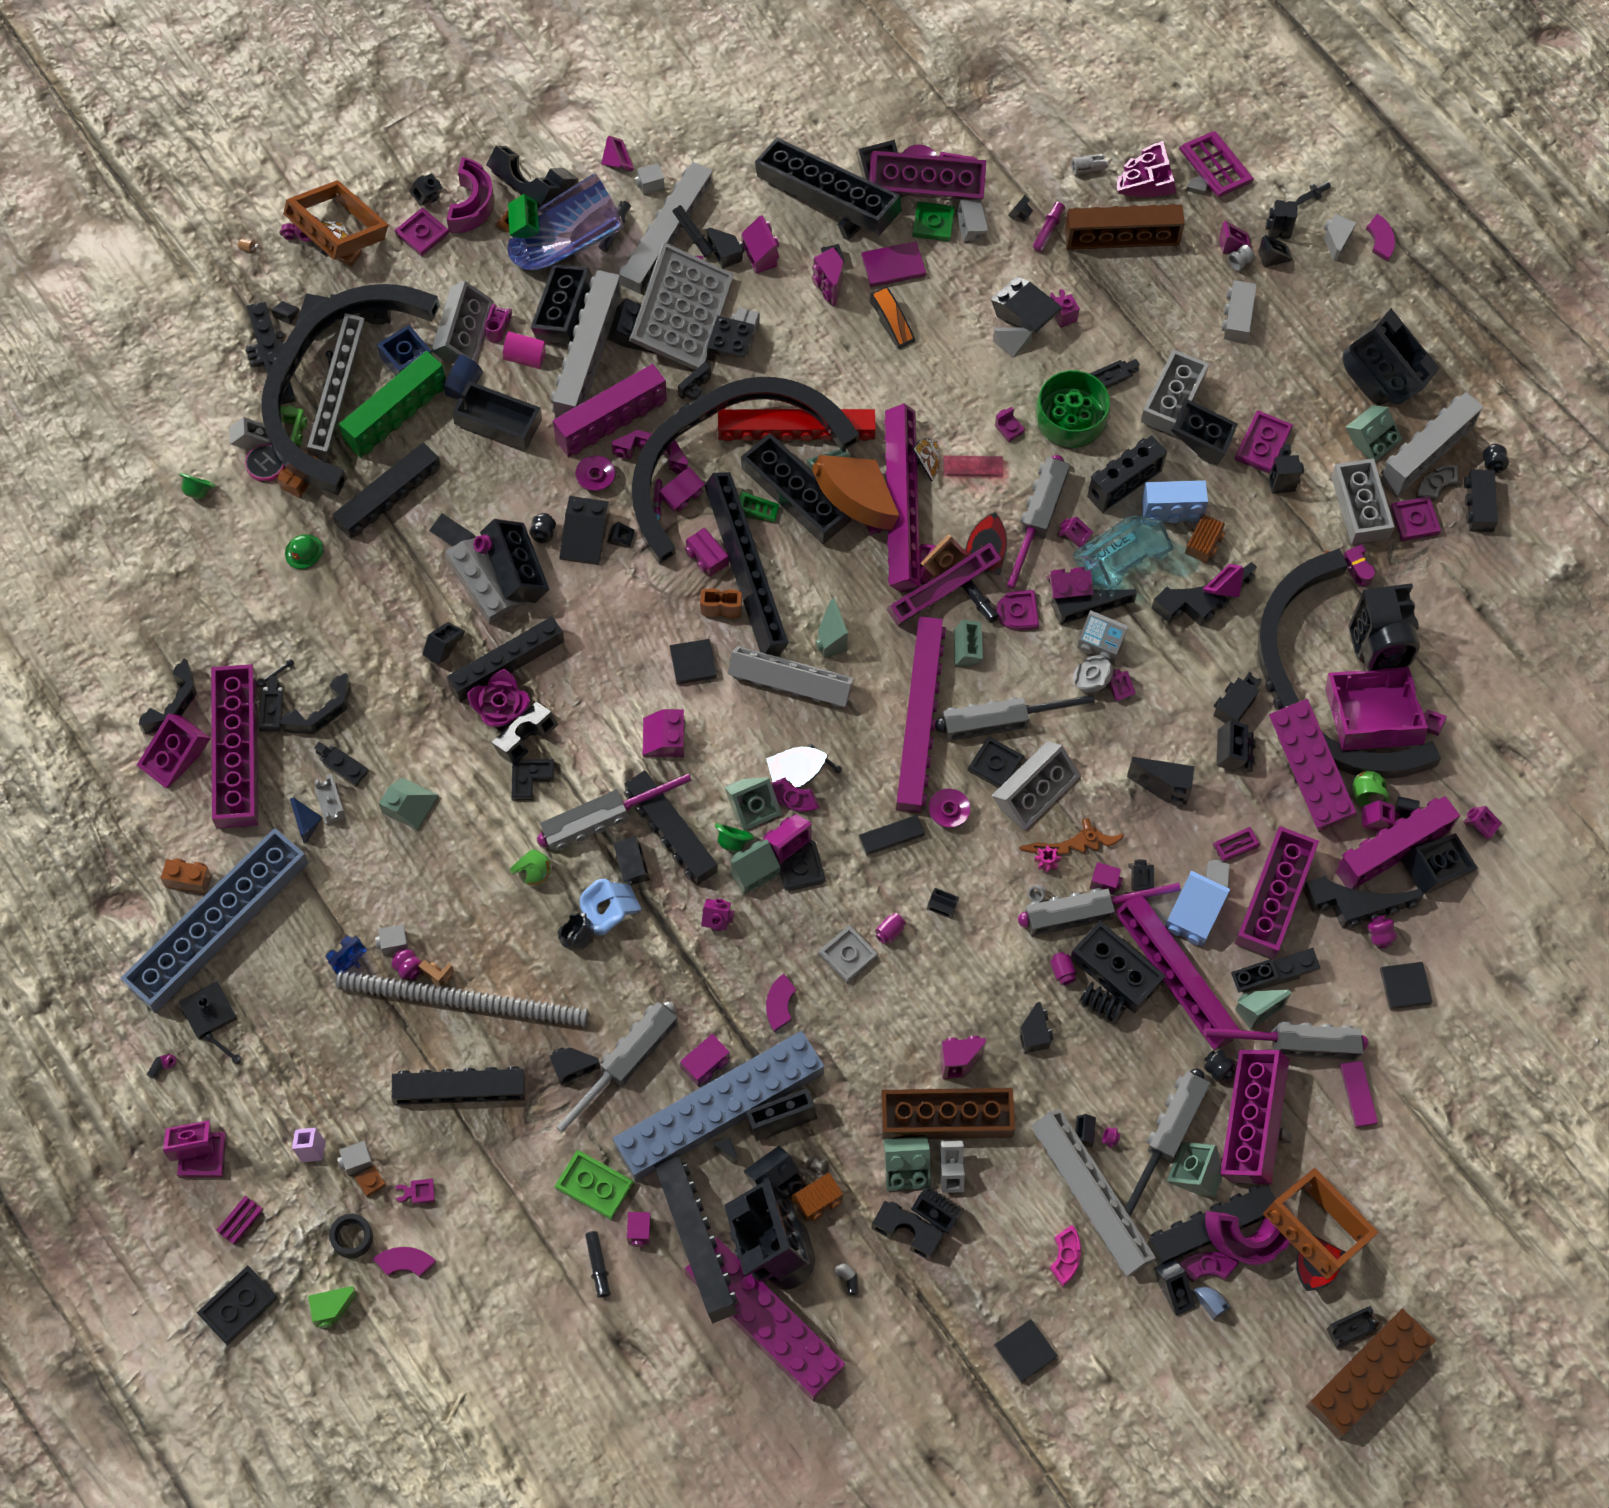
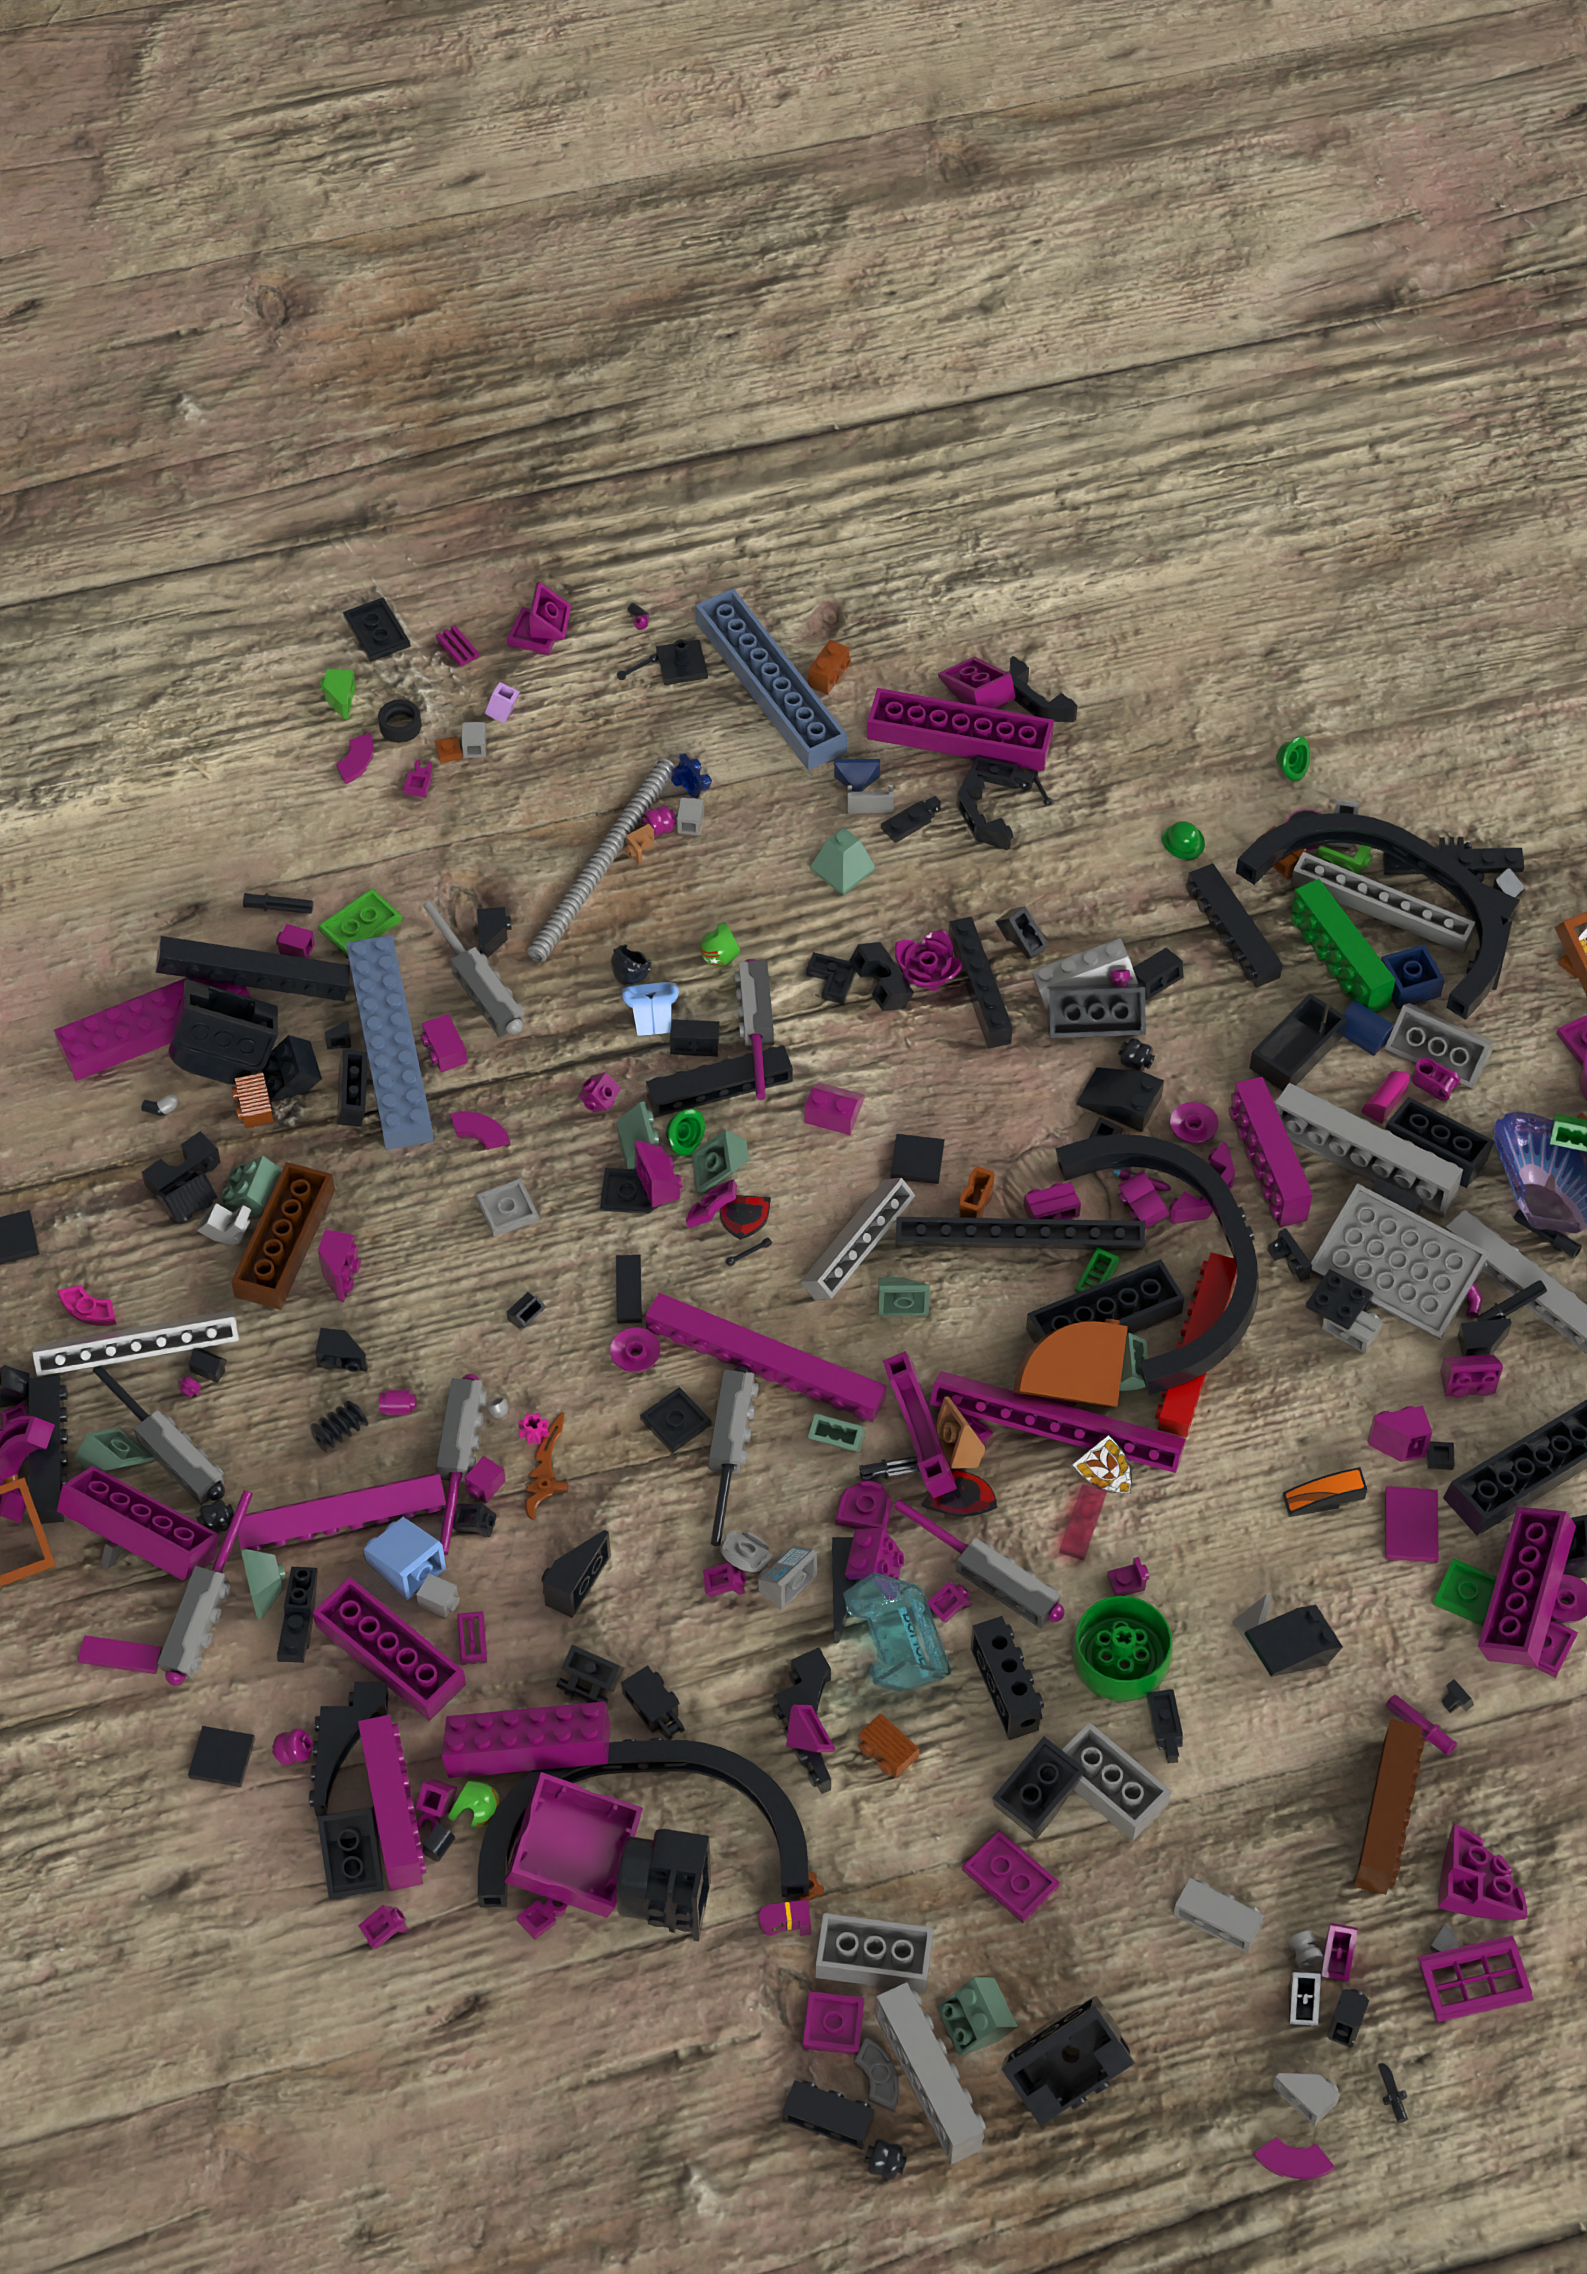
camera: 110 degrees right, 10 degrees down
black brick [391,1066,525,1105] -> none
magenta brick [875,913,906,944] -> none
light grey hinge [956,199,988,242] -> none
light grey slope [991,741,1081,830] -> none
magenta brick [1050,289,1080,328] -> none
black brick [1070,921,1165,1014] -> none
light grey hinge [1071,154,1109,175] -> none
light blue brick [1141,480,1208,524] -> none
black brick [1269,444,1304,494] -> none

